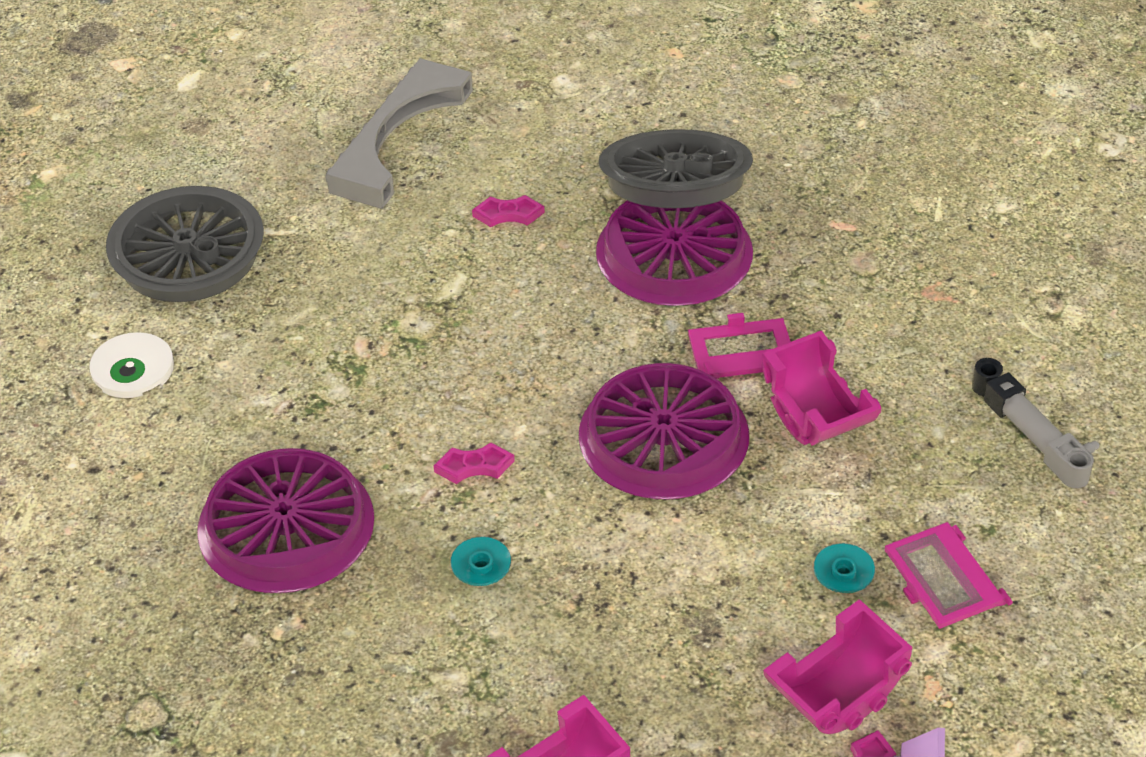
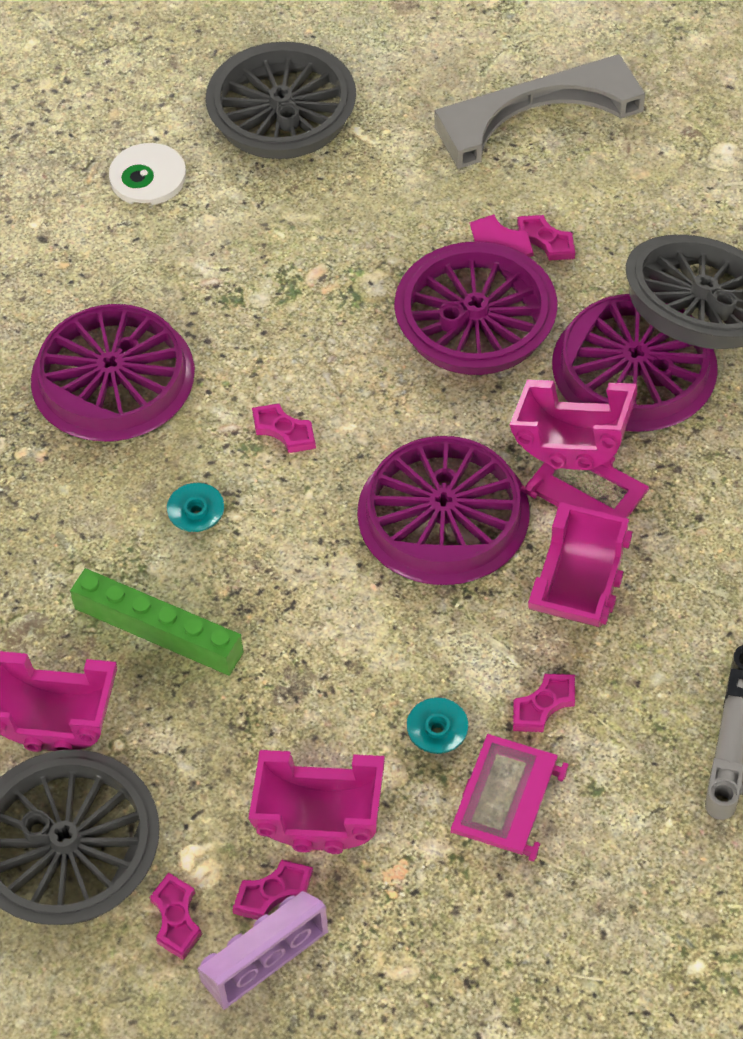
camera: 45 degrees right, 10 degrees up
none -> bright green brick [70,568,244,676]
none -> magenta piece [394,242,558,375]
none -> dark pink tile [469,214,534,257]
none -> dark pink cylinder [509,380,637,470]
none -> dark pink tile [513,674,575,732]

